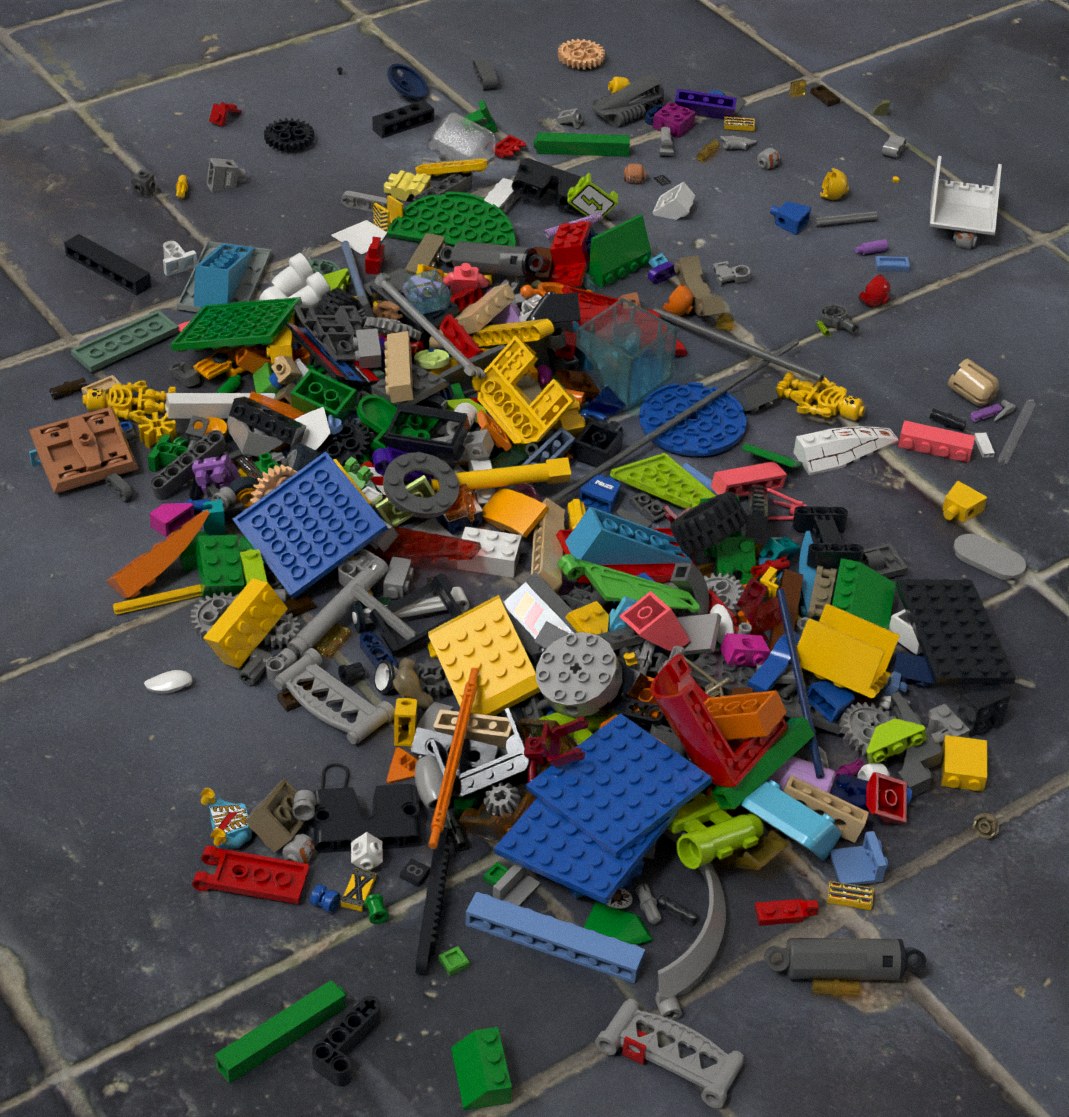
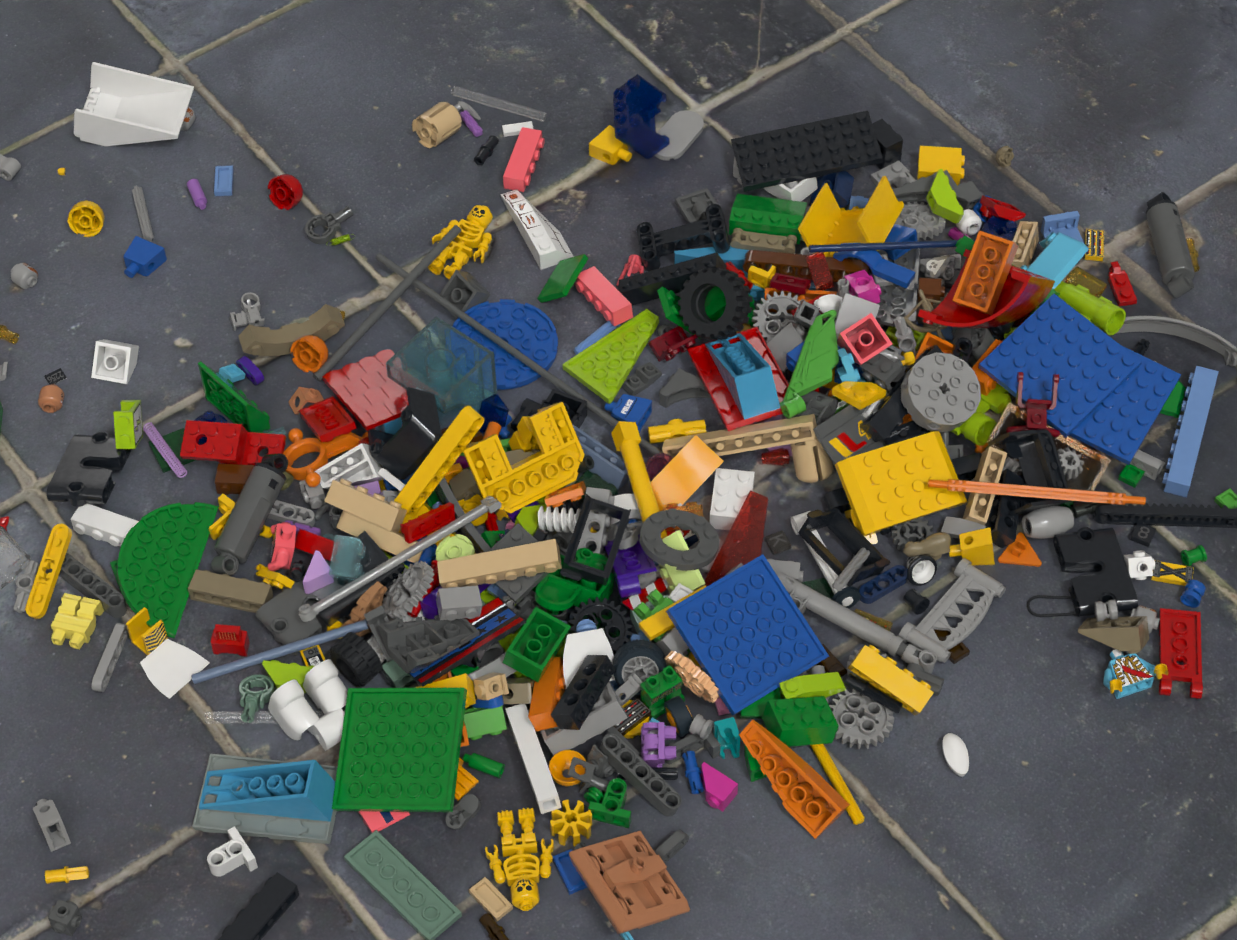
camera: 90 degrees left, 10 degrees up
none -> clear blue windscreen [613,74,670,159]

